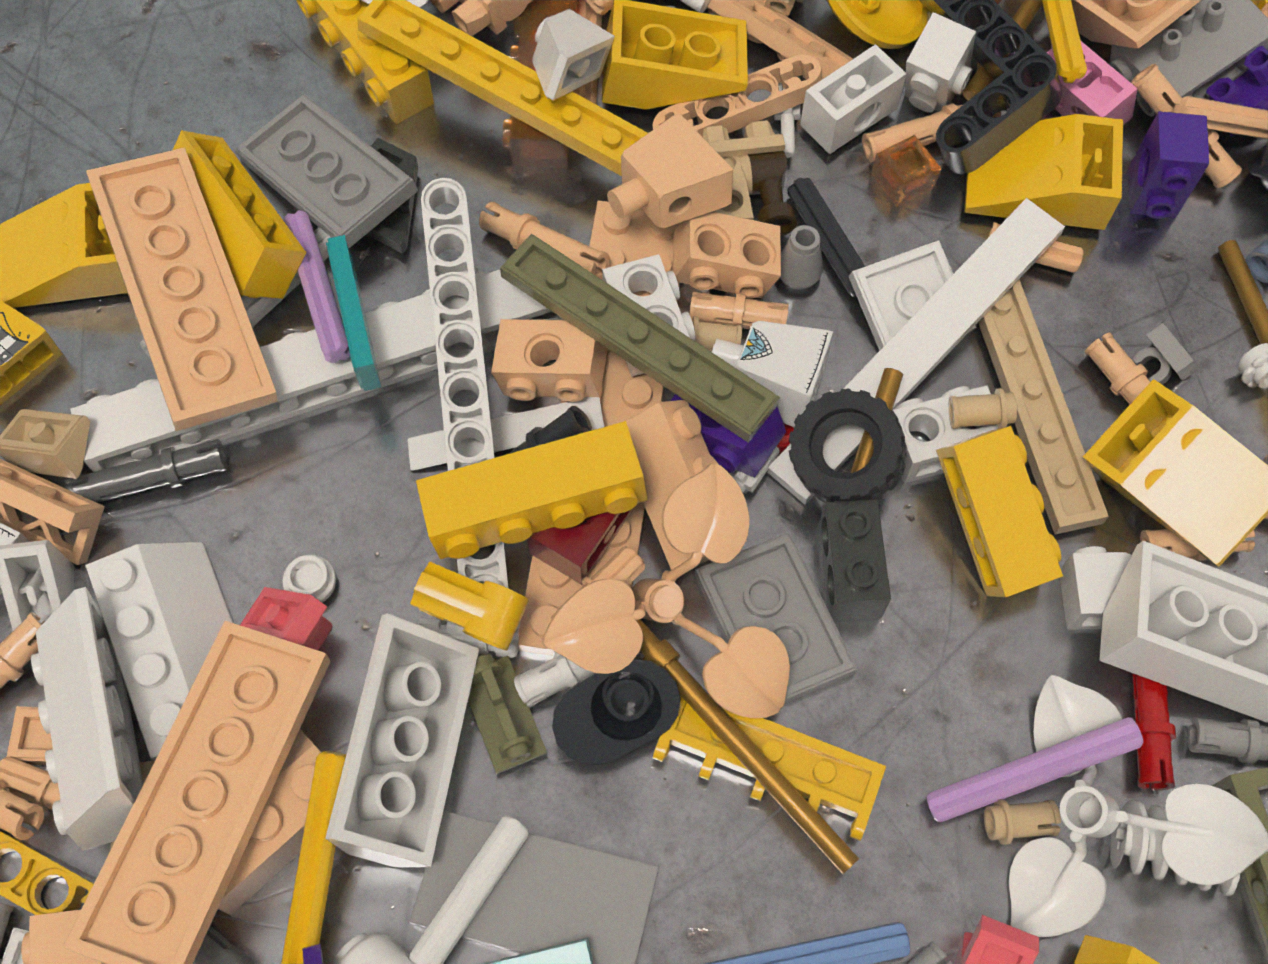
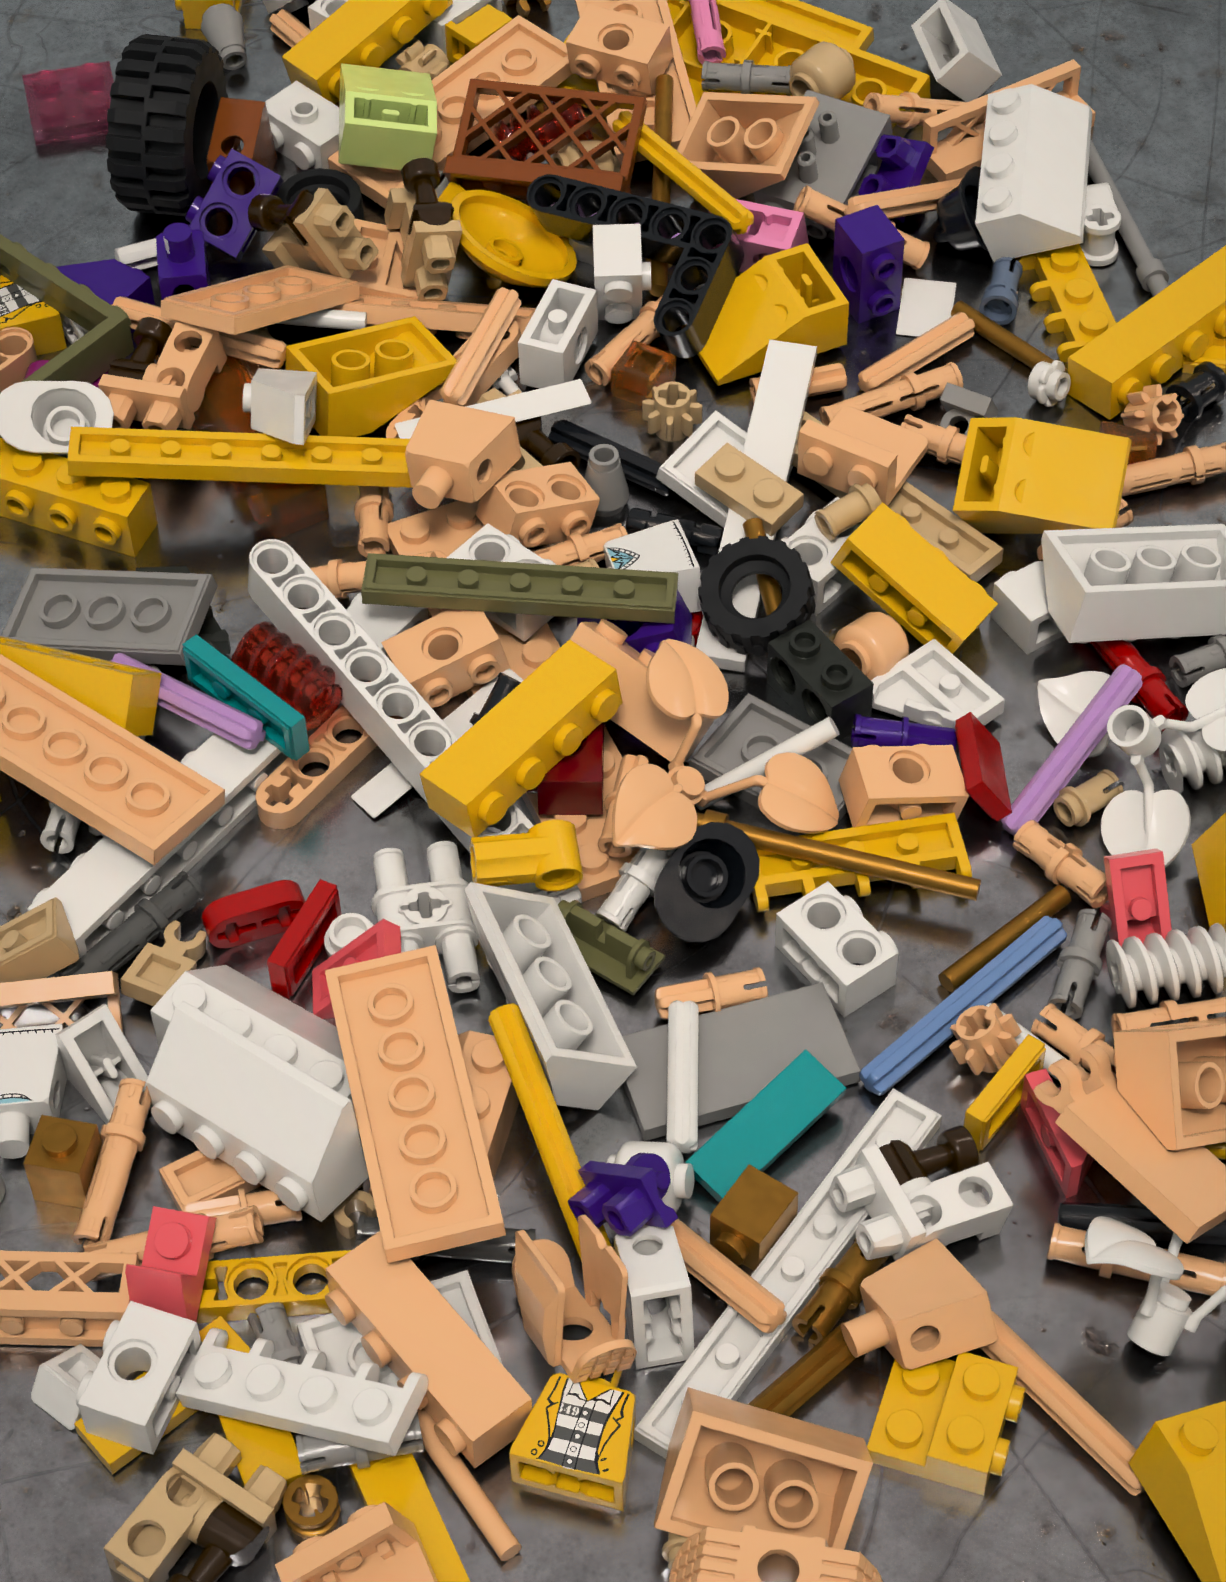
camera: 30 degrees left, 15 degrees down
none -> tan plate [120,920,206,1006]
none -> red beam [201,880,305,948]
none -> clear red piece [231,621,342,731]
none -> light nougat beam [255,681,403,829]
none -> red tile [267,879,342,999]
none -> light nougat pin [354,486,394,558]
none -> white pin [371,841,480,993]
none -> white sticker [395,379,592,439]
none -> light nougat axle [440,287,521,406]
none -> black axle [626,508,723,556]
none -> tan gear [642,382,703,442]
none -> light nougat axle [654,967,768,1020]
none -> tan plate [695,443,804,537]
none -> white bar [696,717,840,811]
none -> white brick [775,881,899,1018]
none -> light nougat bracket [797,406,928,506]
none -> light nougat pin [819,362,963,426]
none -> light nougat head [833,612,909,680]
none -> light nougat brick [838,744,969,827]
none -> dark purple axle [850,714,957,751]
none -> light nougat axle [857,312,975,392]
none -> white wing [871,639,1005,730]
none -> white sticker [896,278,956,337]
none -> pearl gold bar [938,885,1071,992]
none -> red tile [955,712,1012,821]
none -> light nougat pin [1012,820,1108,908]

